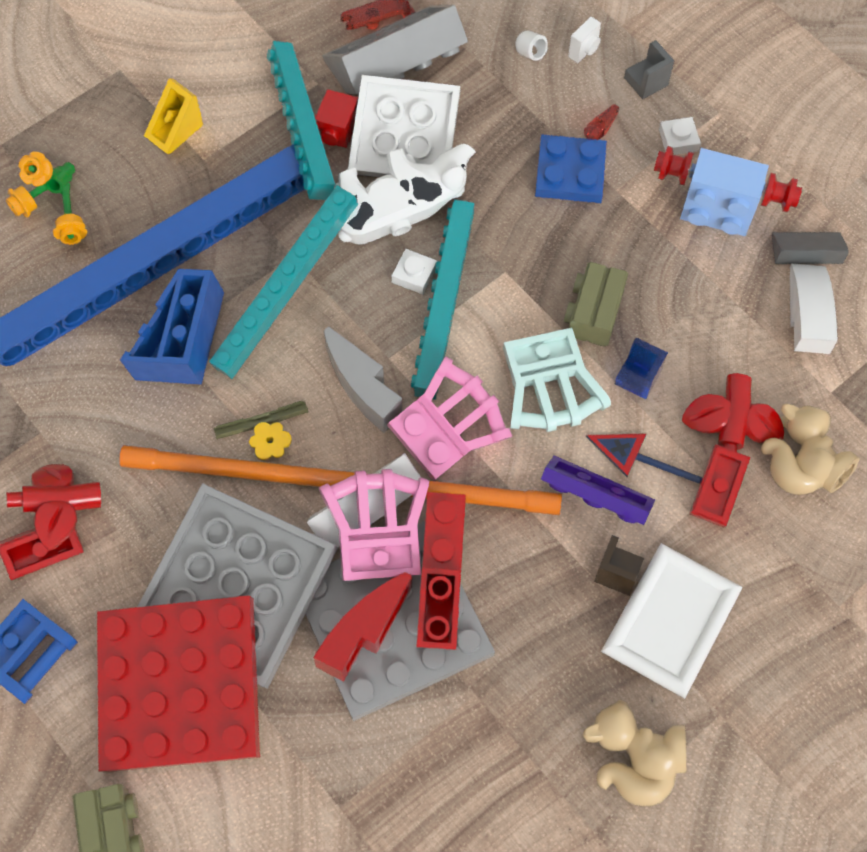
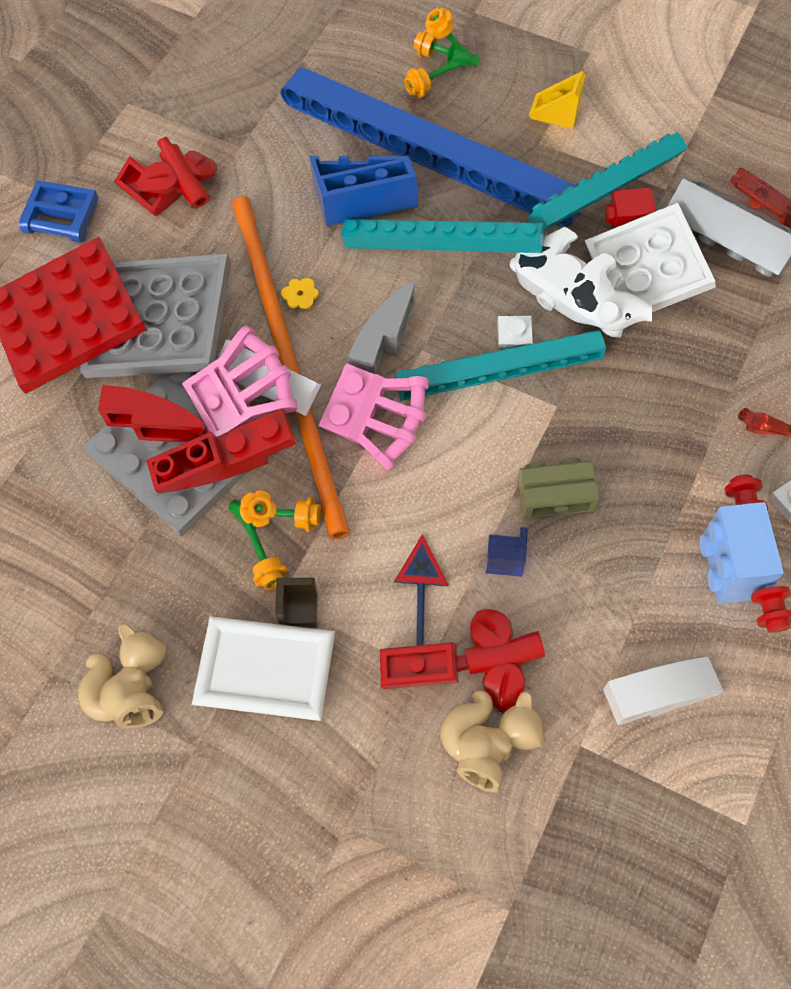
camera: 70 degrees right, 0 degrees up
olive piece [214,401,309,439] -> none
light aqua plate [503,328,611,432] -> none
blue plate [535,134,607,203] -> none
dark purple plate [540,455,655,525] -> none
dark grey slope [771,232,849,264] -> none
none -> light orange plant [228,490,321,590]

